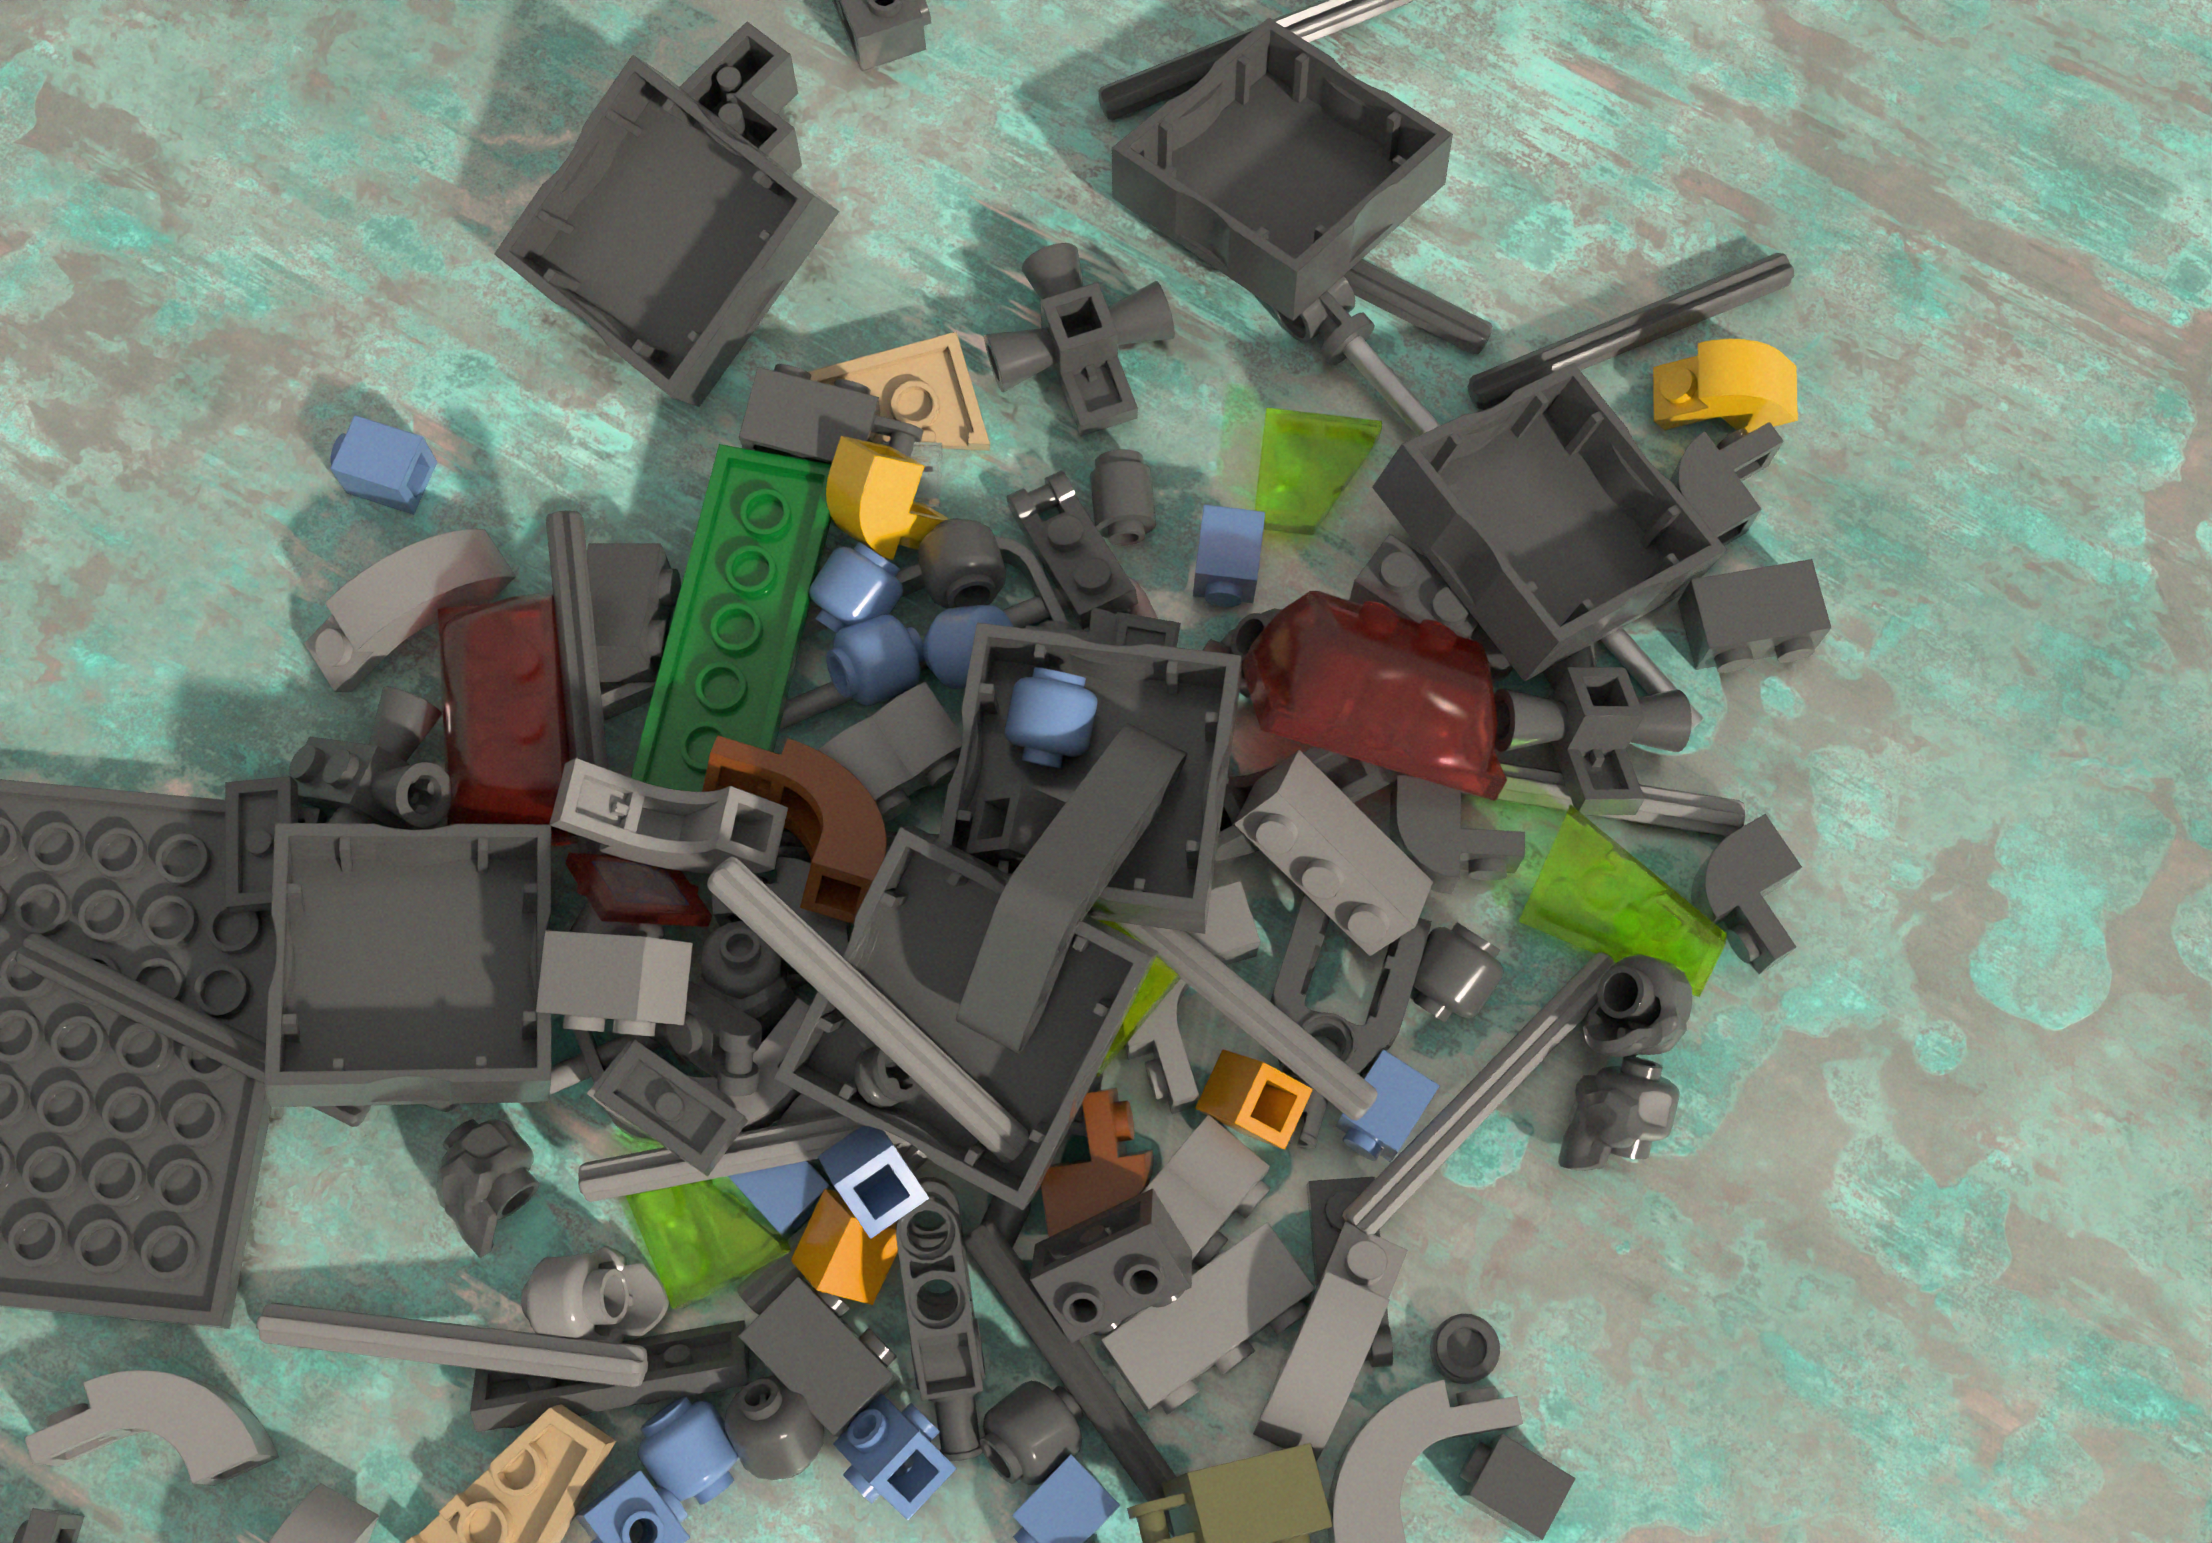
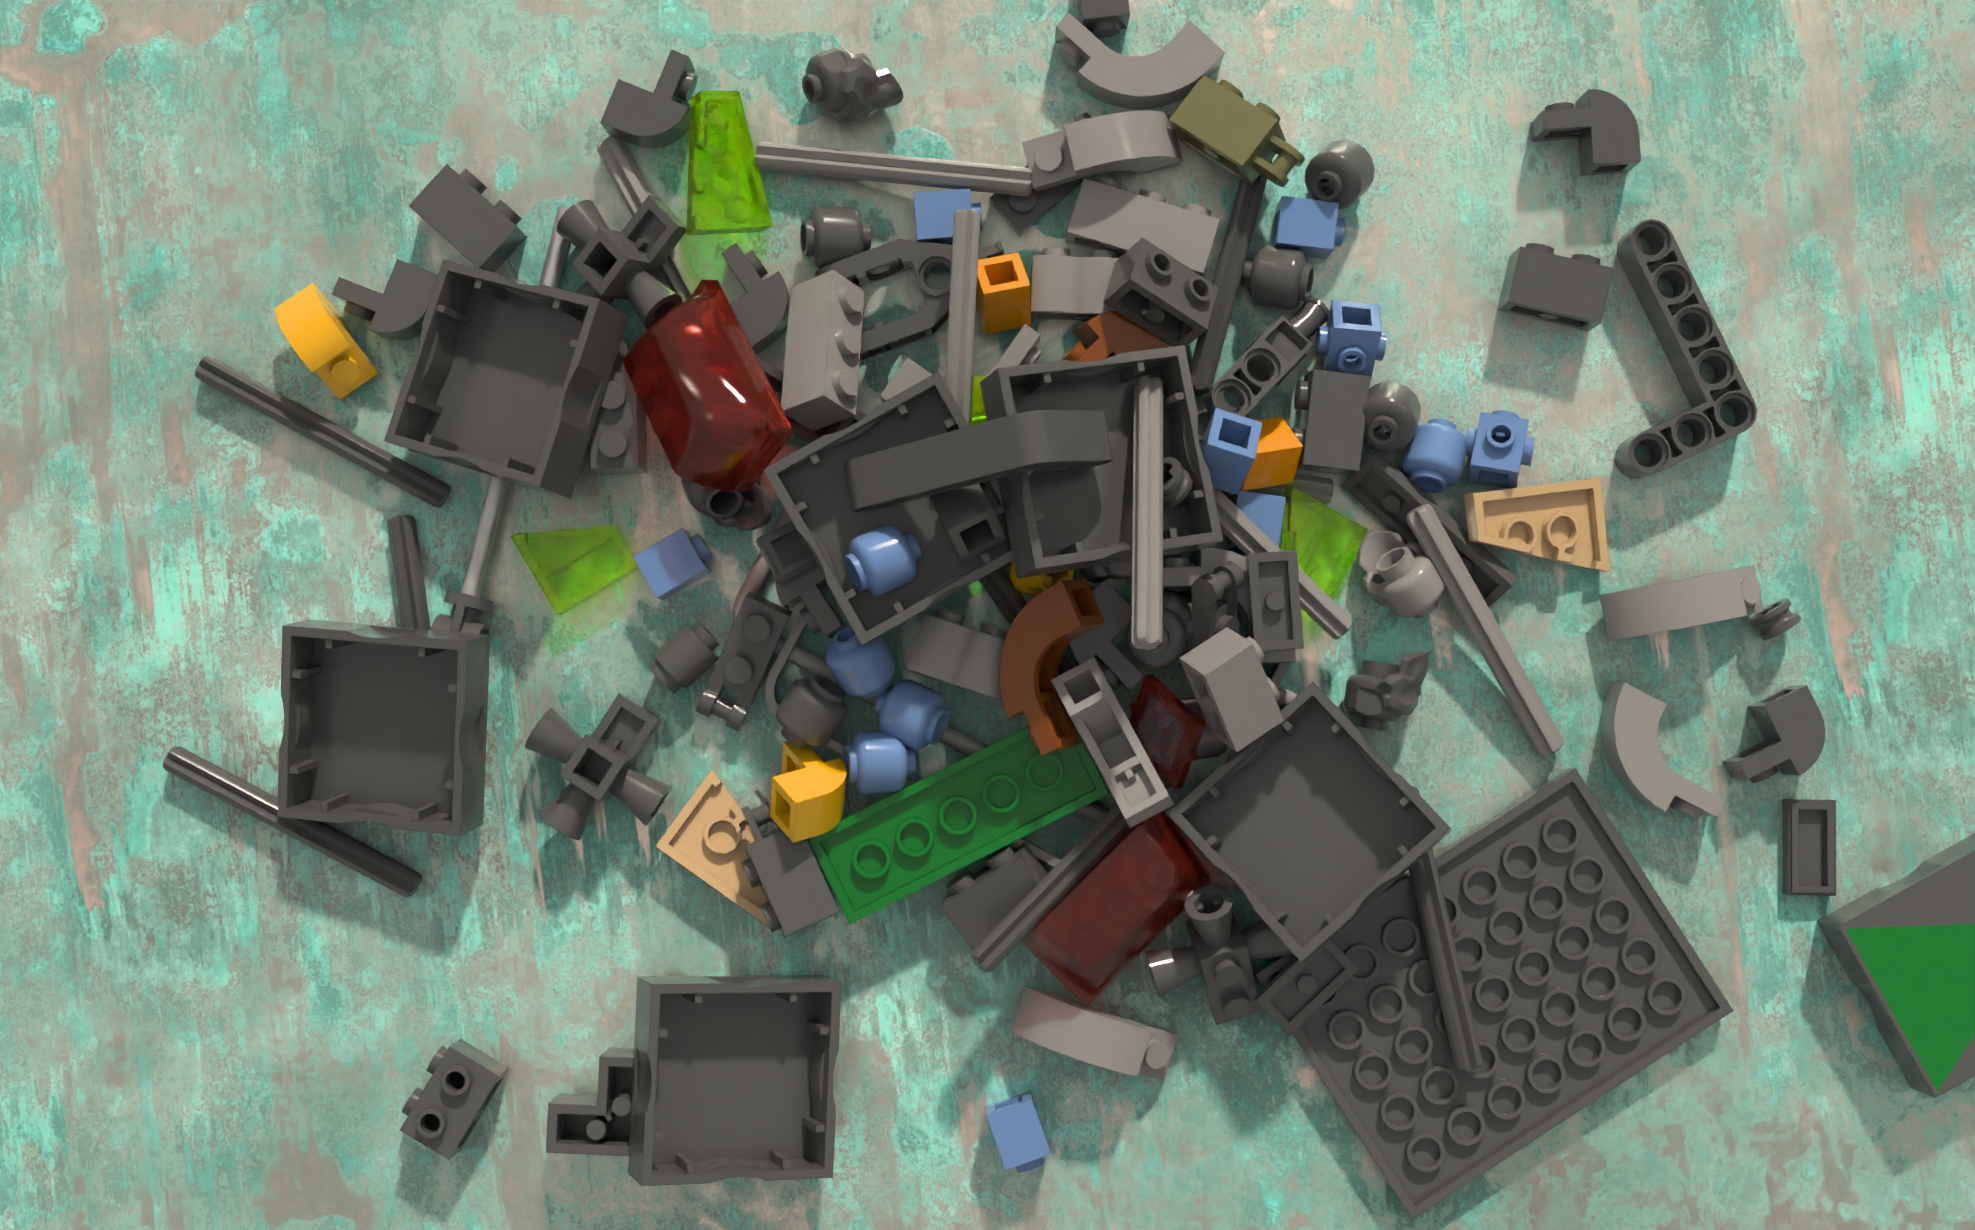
camera: 125 degrees left, 15 degrees up
dark grey tile [1430,1314,1500,1384] -> none
dark grey head [1583,954,1692,1058] -> none

